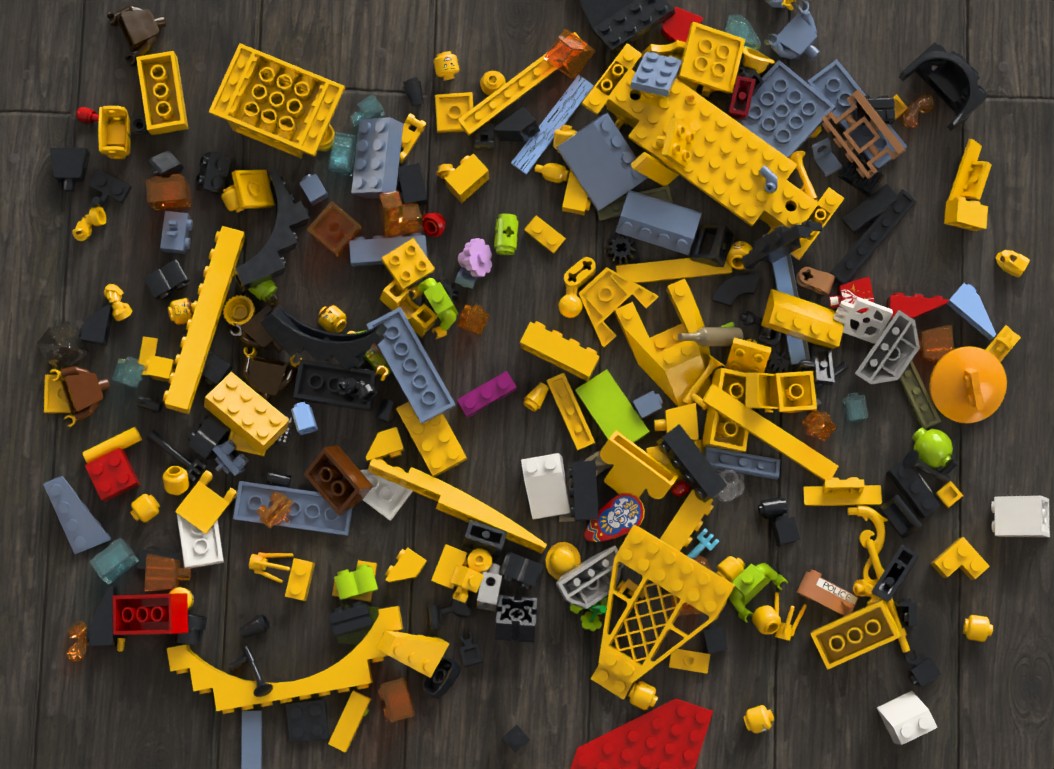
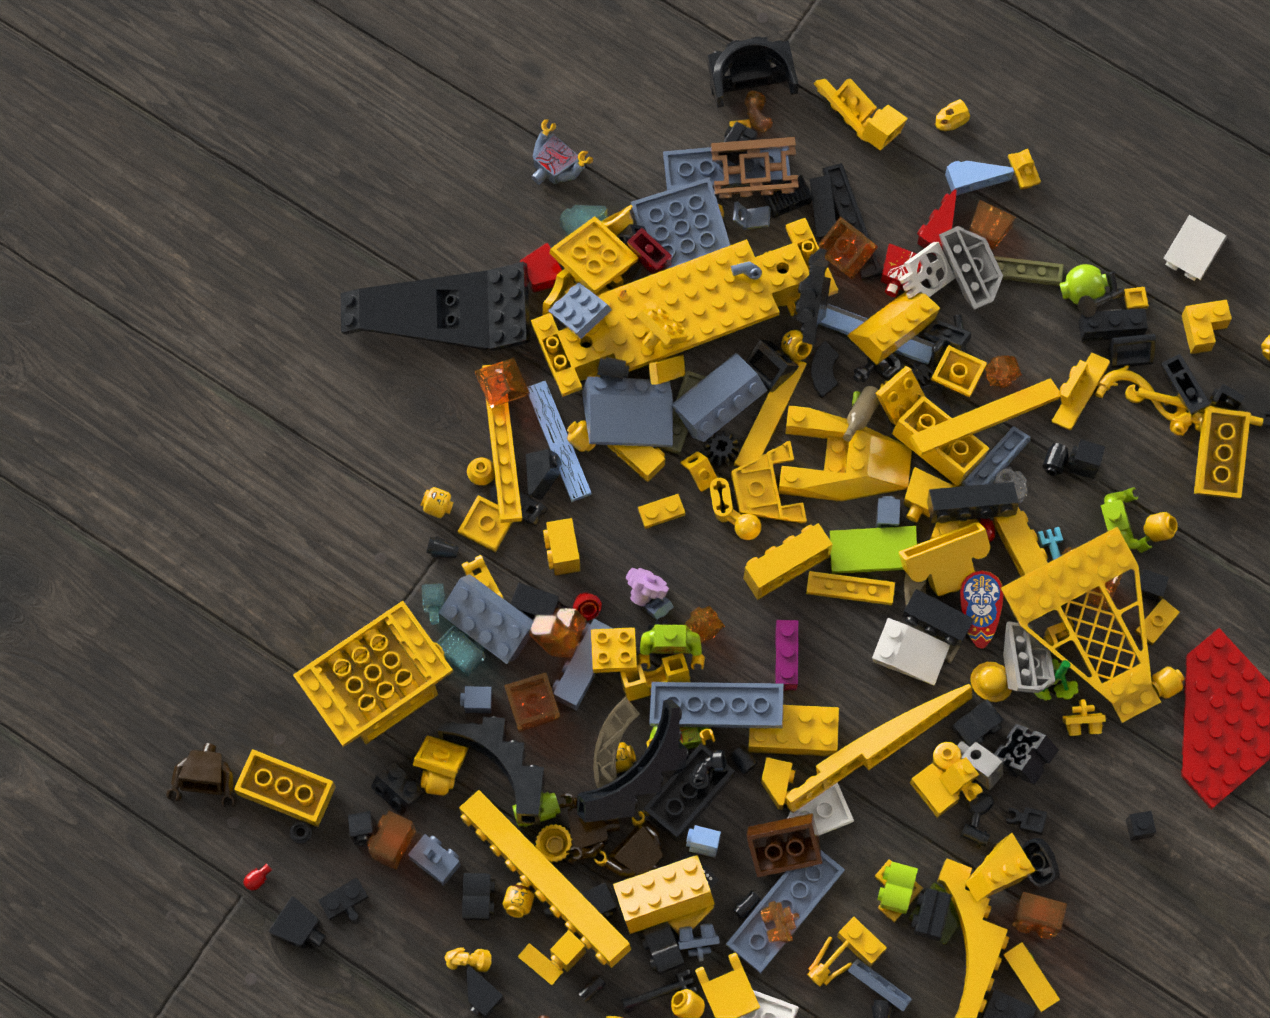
camera: 60 degrees left, 10 degrees down
yellow arm [73,206,106,241] -> none
yellow piece [98,106,131,159] -> none
clear light blue brick [112,357,145,388] -> none
yellow slope [385,547,428,583] -> none
yellow plate [436,164,453,179] -> none
black brick [462,520,507,557] -> none
lime piece [494,214,519,255] -> none
yellow cone [523,382,549,412] -> none
yellow plant [535,163,570,183] -> none
yellow piece [682,354,725,410] -> none
yellow head [716,556,745,583] -> none
yellow head [744,705,774,734] -> none
yellow container [745,373,779,413] -> none
sand blue torso [764,0,820,60] -> none
yellow plant [774,592,807,641] -> none
yellow piece [789,151,818,201] -> none
medium nougat piece [796,267,835,296] -> none
nougat door [796,569,859,616] -> none
clear light blue brick [843,393,868,422] -> none
light orange bracket [929,346,1007,423] -> none
none -> dark tan tile [593,697,640,788]
none -> black brick [597,357,629,382]
none -> yellow bracket [680,451,717,492]
none -> clear orange brick [818,217,878,279]
none -> sand blue tile [848,959,912,1011]
none -> yellow hips [1062,699,1106,736]

